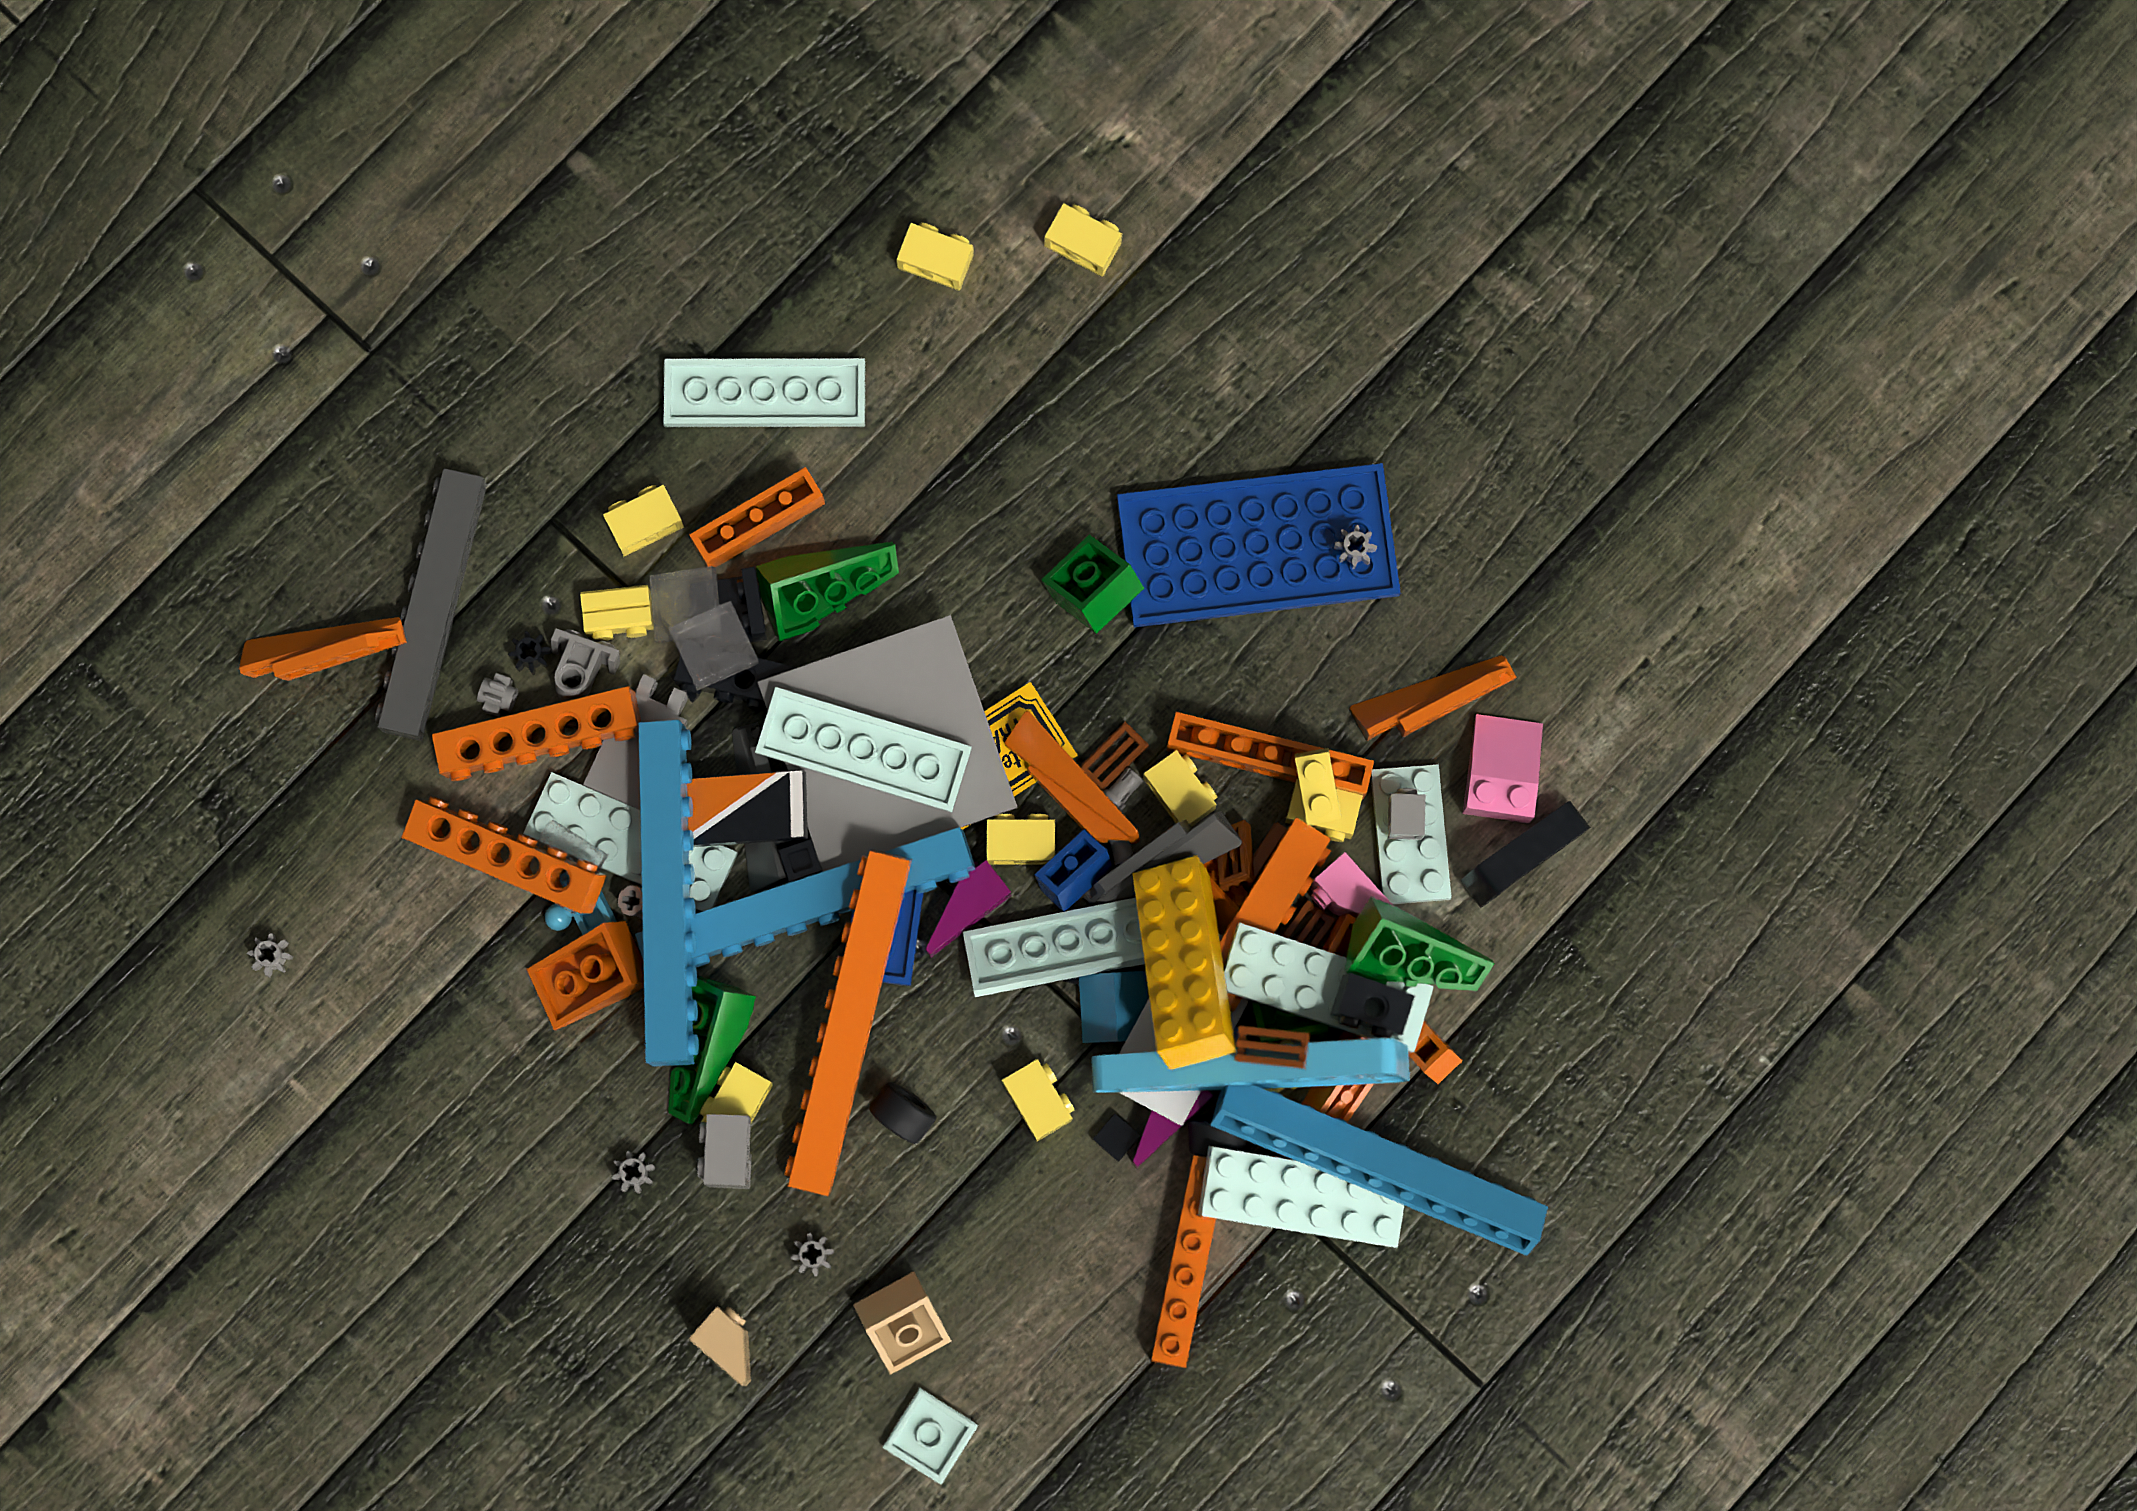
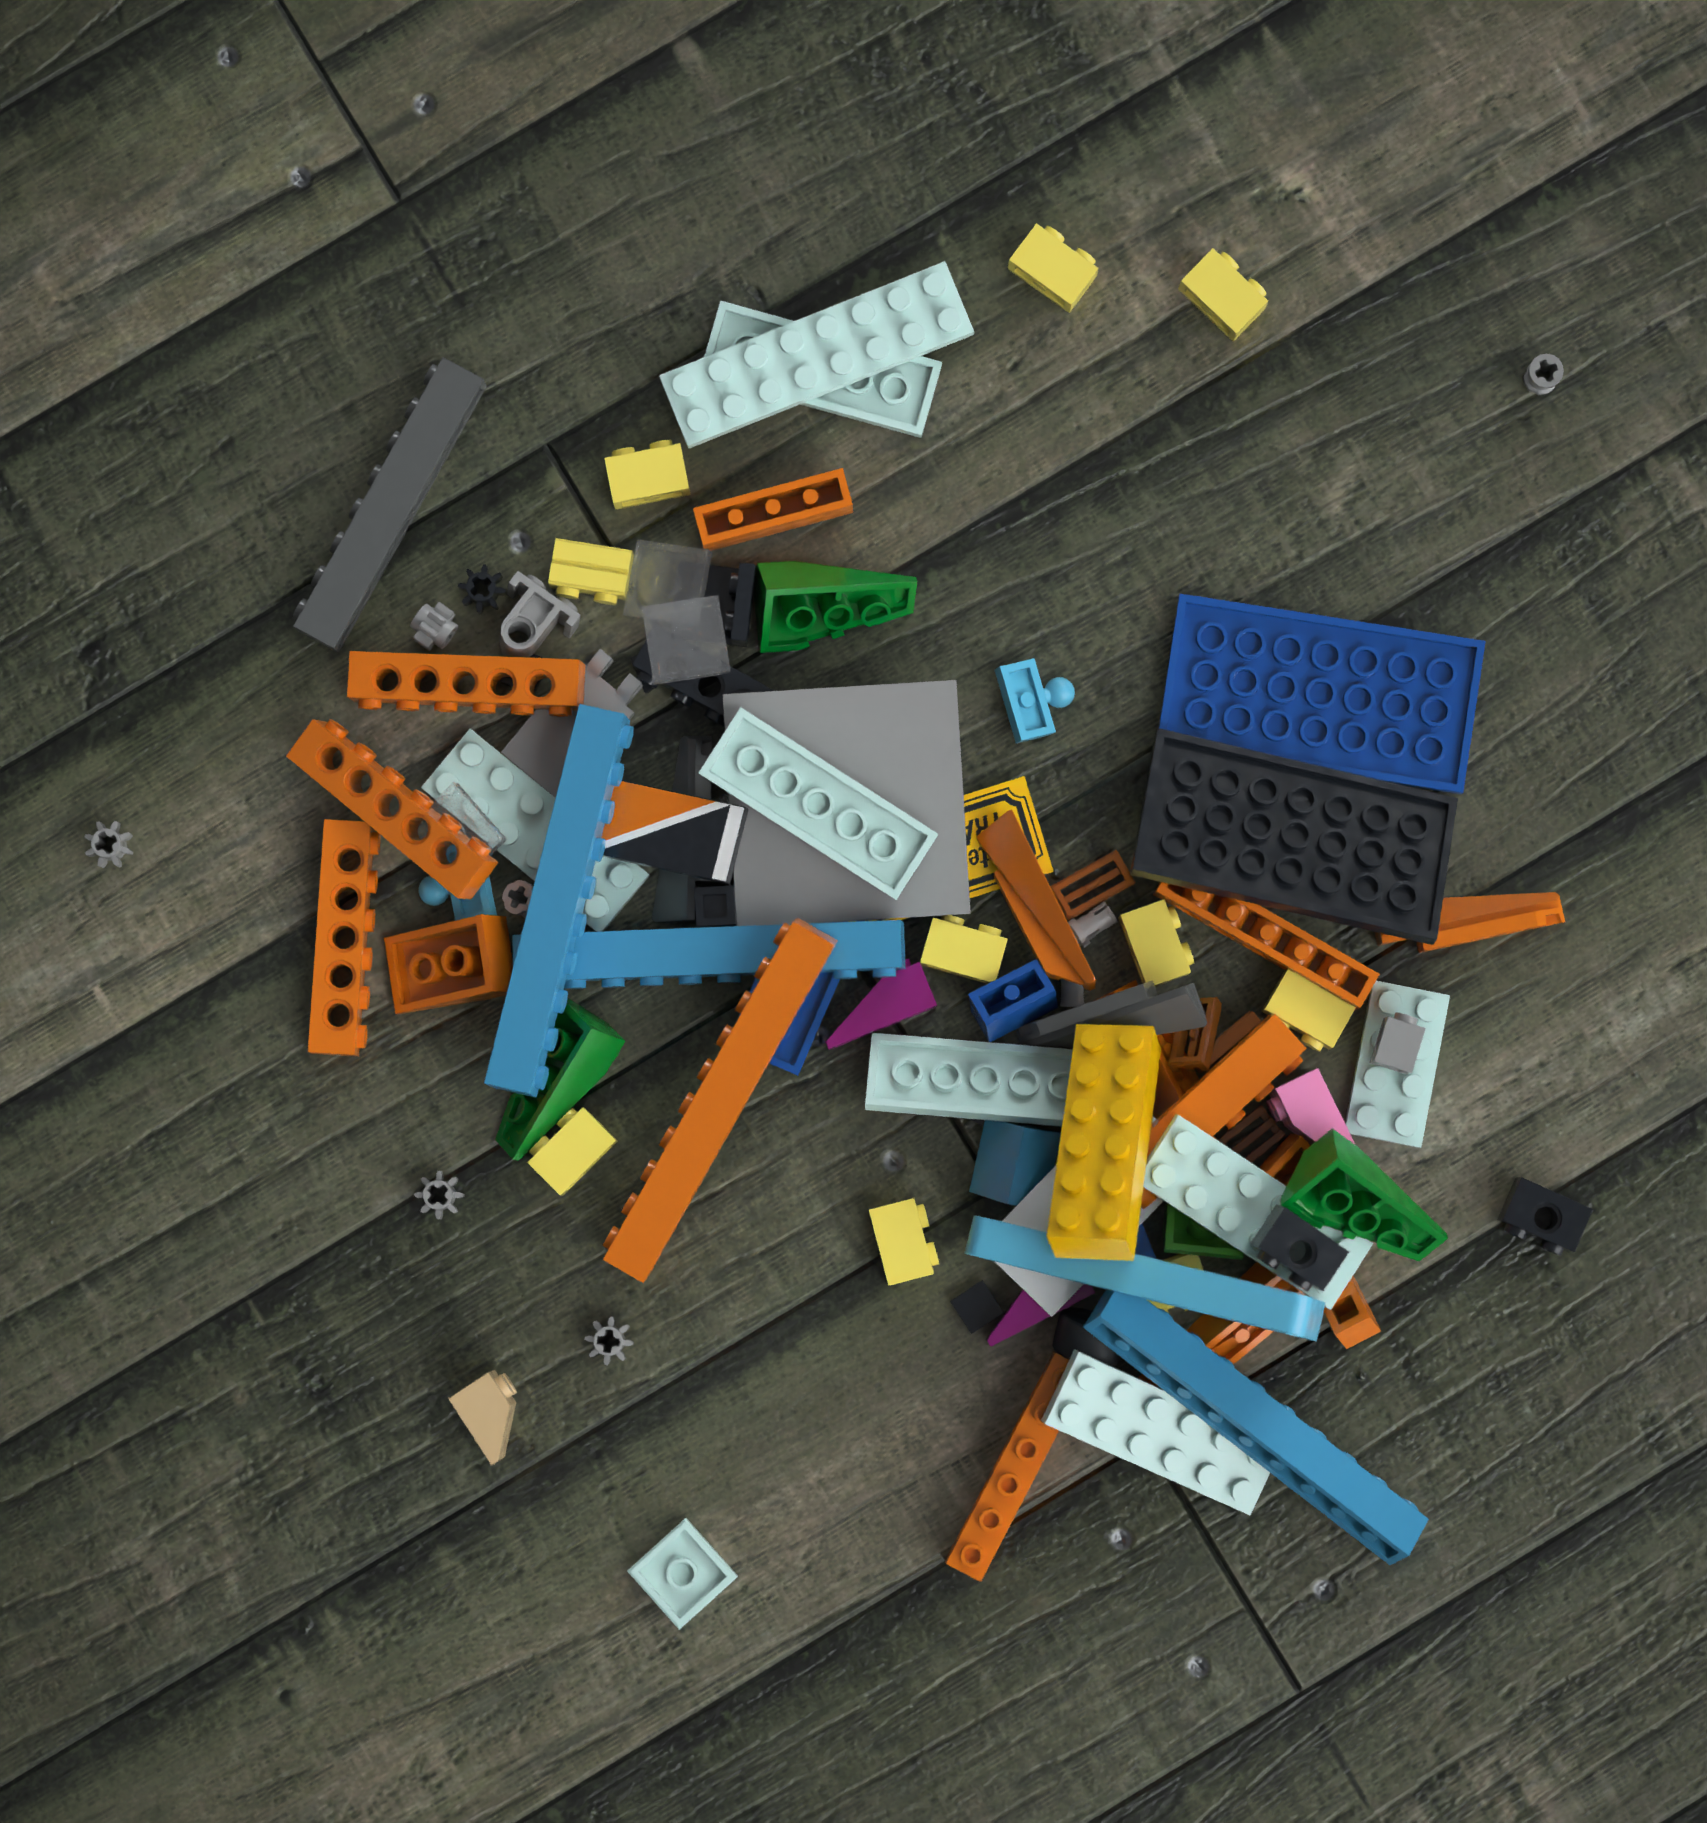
camera: 20 degrees right, 5 degrees up
orange wedge [239,617,407,681] -> none
light grey brick [698,1114,752,1189] -> none
tan slope [853,1272,951,1374] -> none
black tyre [869,1082,937,1144] -> none
green brick [1041,534,1144,634] -> none
dark orange tile [1235,1026,1310,1069] -> none
light yellow brick [1295,748,1341,825] -> none
light grey gear [1334,525,1377,569] -> none
black beam [1461,801,1591,908] -> none
bright pink slope [1462,714,1543,823] -> none
none -> orange brick [308,819,381,1057]
none -> light aqua plate [659,261,974,449]
none -> medium azure plate [995,658,1075,743]
none -> black plate [1130,728,1458,945]
none -> black brick [1497,1177,1593,1256]
none -> light grey bush [1523,353,1564,395]

